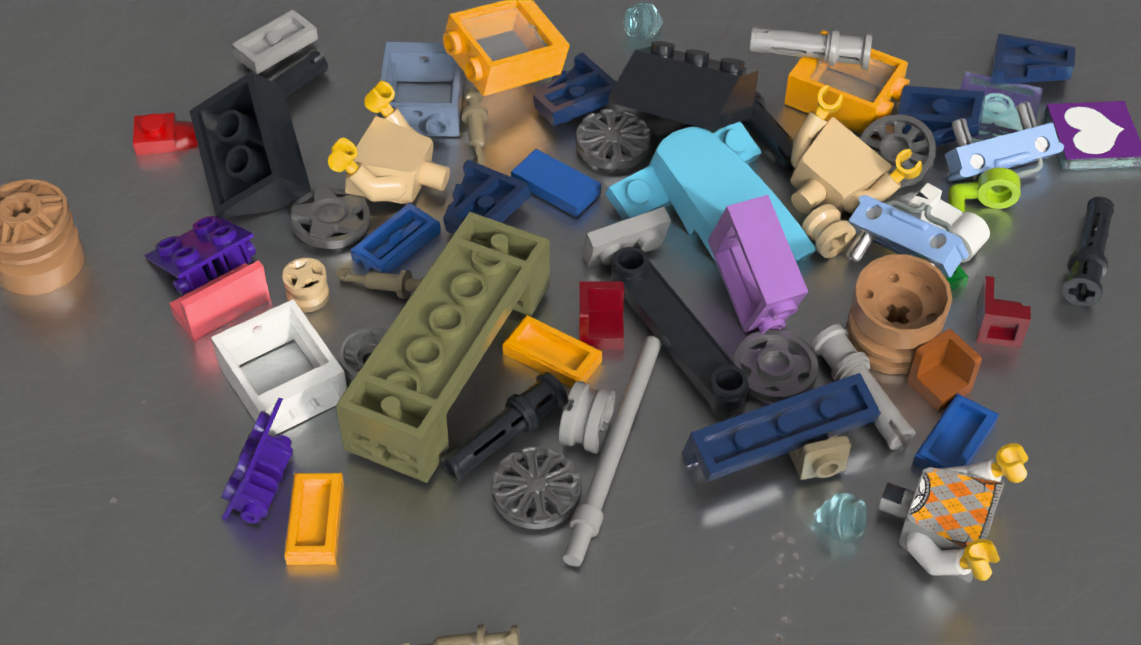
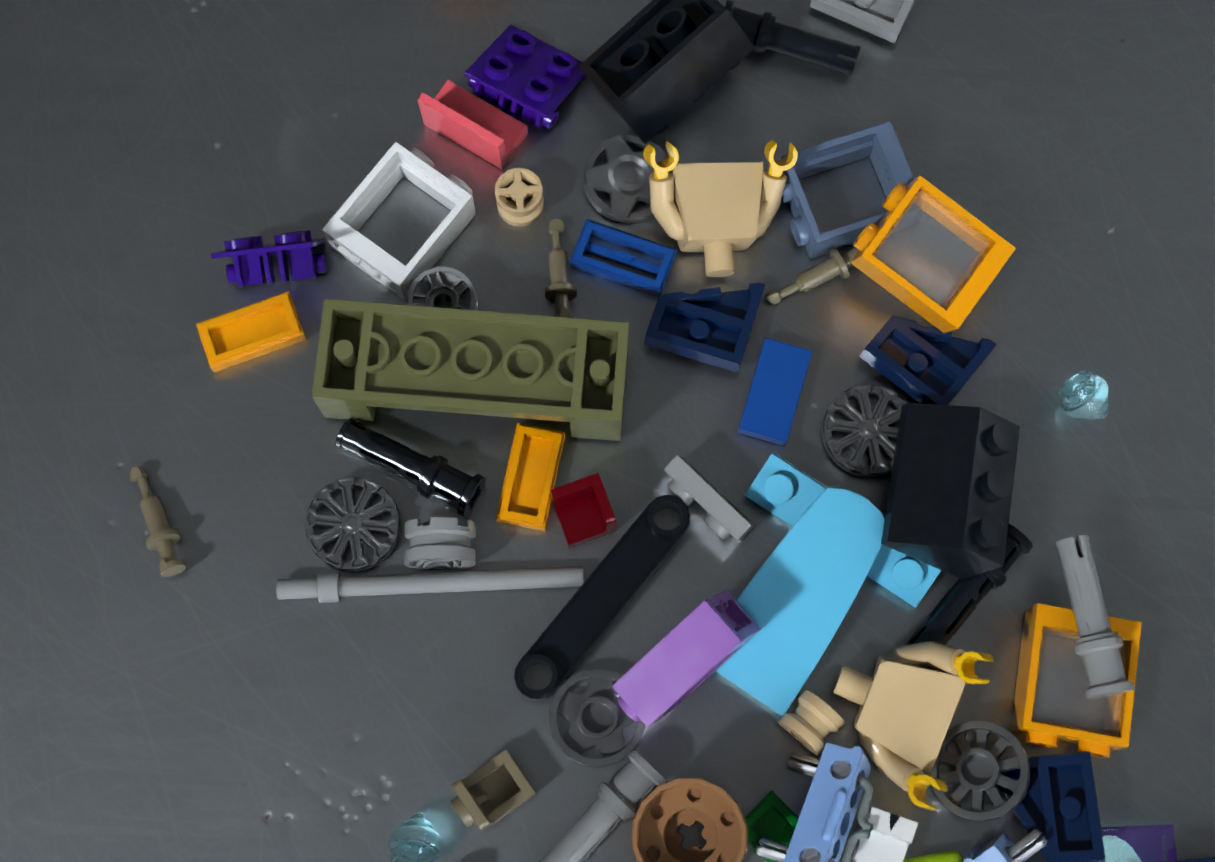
camera: 70 degrees right, 25 degrees up
dark blue fence [681,373,881,482] -> none

